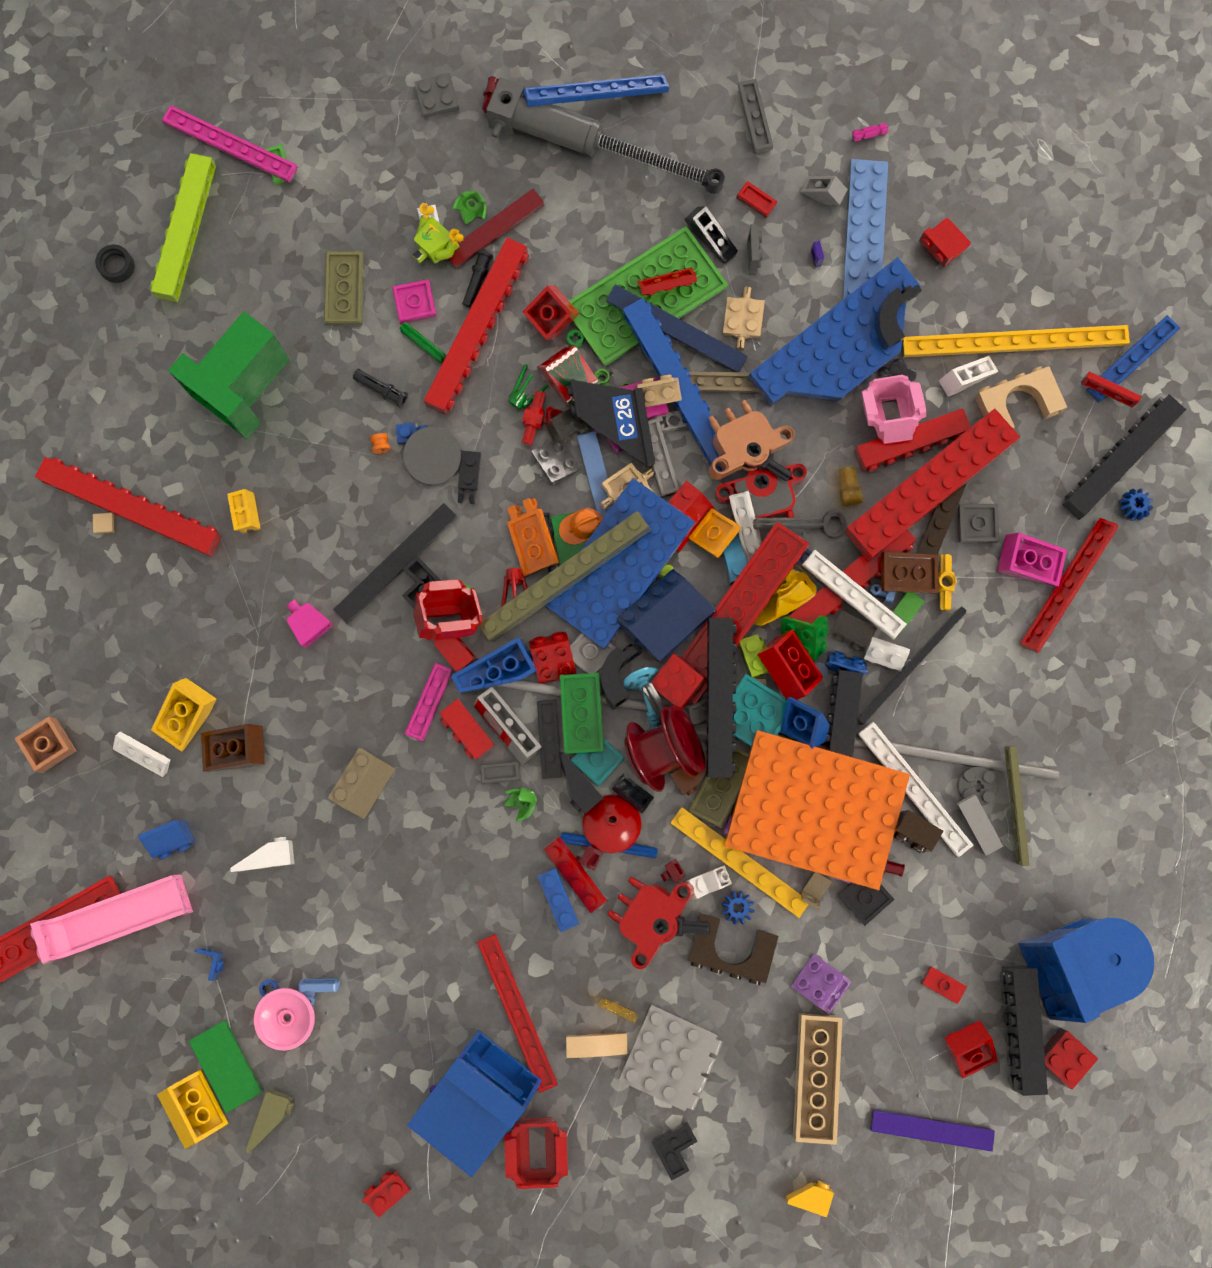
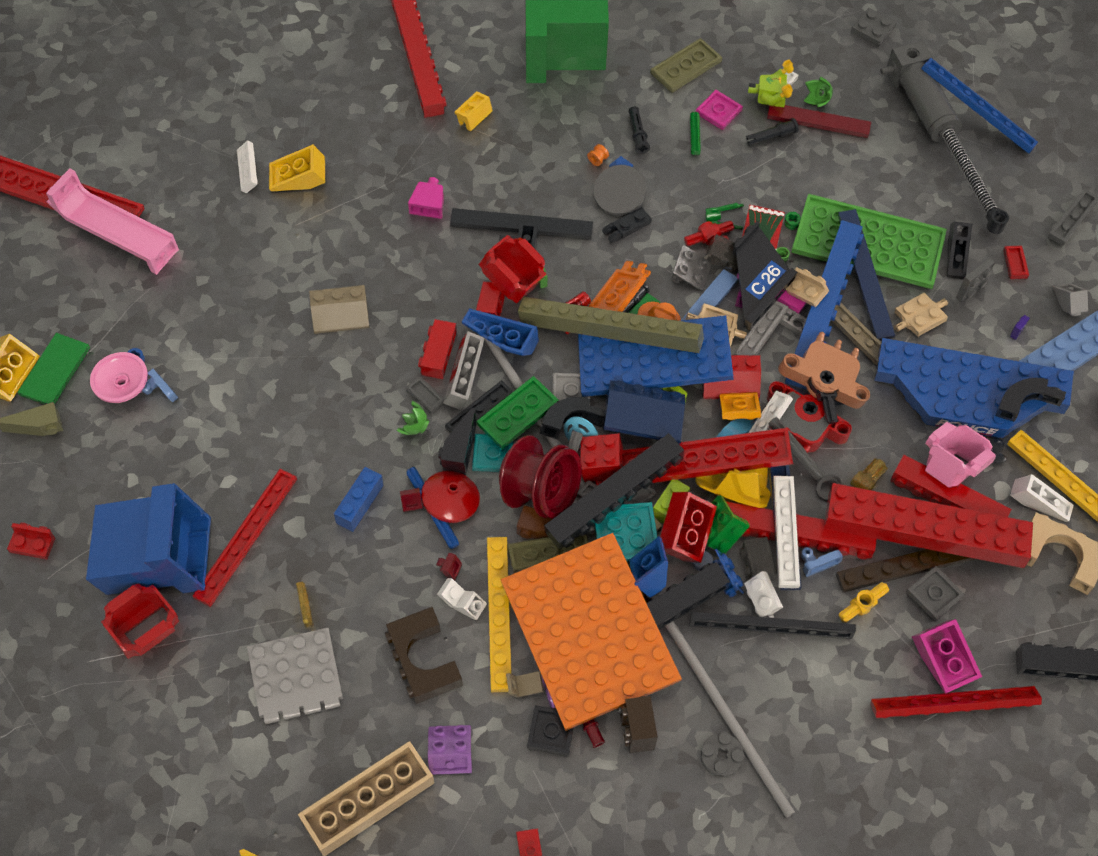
camera: 50 degrees right, 20 degrees down
nougat brick [14,716,77,773] -> none
tan tile [93,513,114,534] -> none
blue slope [138,820,195,860] -> none
blue bracket [194,948,224,981] -> none
reddish brown slope [201,724,265,772] -> none
white slope [230,837,294,872] -> none
dark pink tile [405,662,454,742] -> none
red brick [424,238,529,415] -> none
red brick [522,285,580,340] -> none
red bracket [529,632,576,683] -> none
red plate [543,837,607,913] -> none
tan slope [566,1033,627,1058] -> none
red piece [607,877,711,969] -> none
black plate [612,773,654,813] -> none
red plate [637,267,697,295] -> none
black plate [652,1122,697,1181] -> none
blue gear [721,891,755,925] -> none
white tile [858,722,973,858] -> none
reddish brown plate [881,552,939,594] -> none
bright green tile [892,593,925,632] -> none
light grey tile [957,794,1004,856] -> none
olive tile [1004,746,1030,866] -> none
blue gear [1119,489,1154,521] -> none

